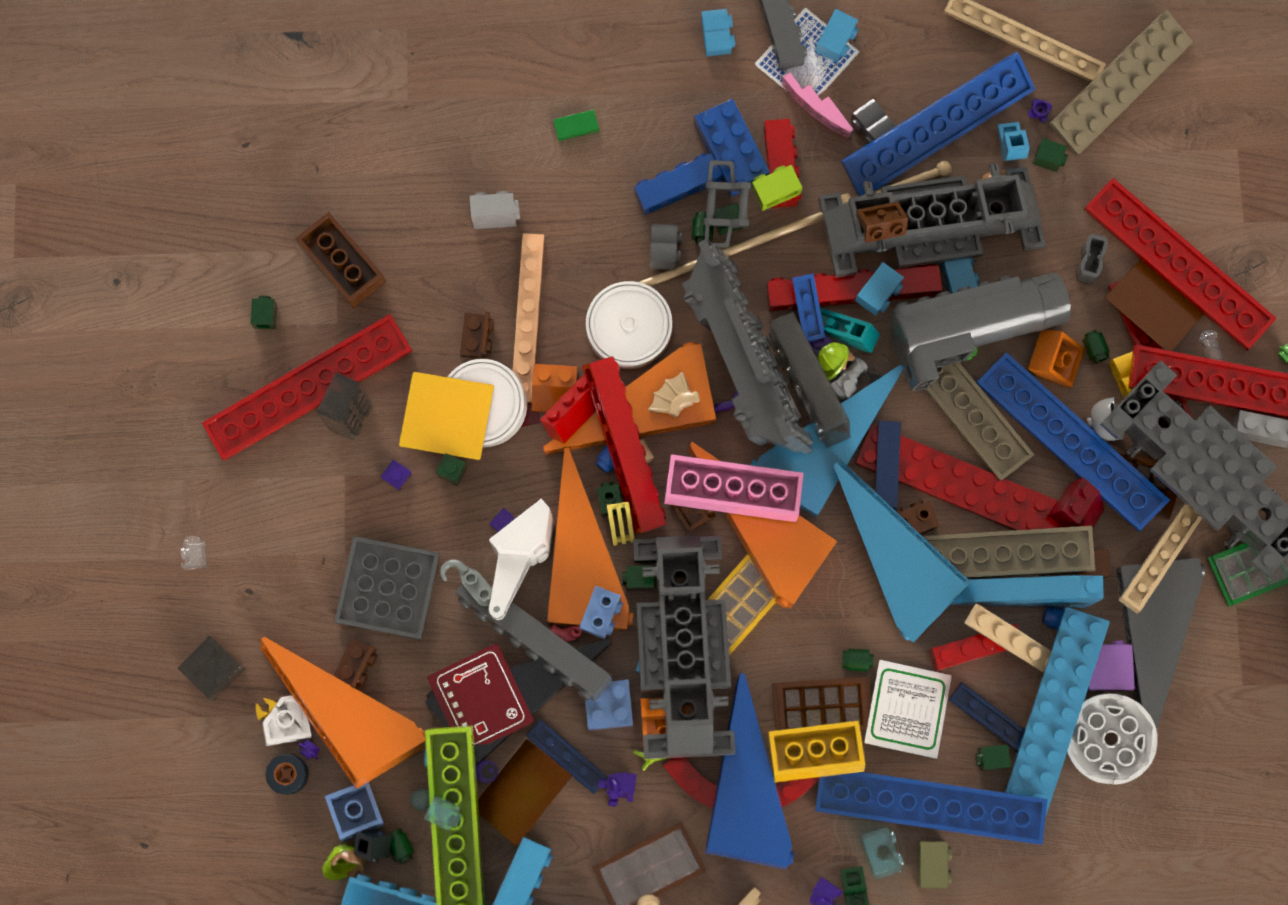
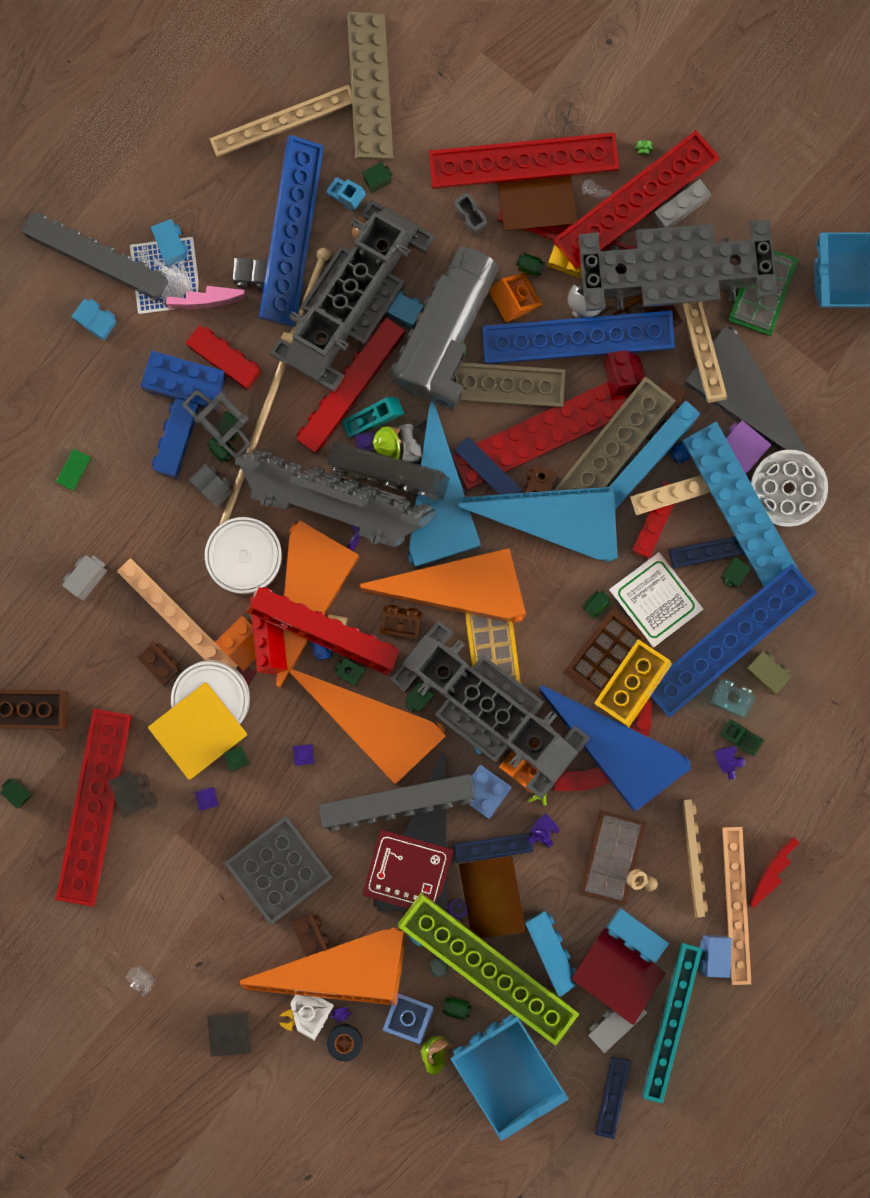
camera: 45 degrees left, 5 degrees up
black brick [353,829,392,862] -> none
clear light blue brick [424,795,462,831] -> none
white slope [440,499,555,620] -> none
coral arm [549,624,582,642] -> none
medium blue brick [579,586,623,639] -> none
light yellow tile [607,502,634,546] -> none
tan arm [648,372,700,418] -> none
bright pink brick [664,455,804,522] -> none
lime brick [751,165,802,211] -> none
blue plate [791,273,825,342] -> none
dark azure piece [855,262,904,316] -> none
reddish brown bracket [856,201,908,243] -> none
dark purple plate [1028,99,1052,122] -> none

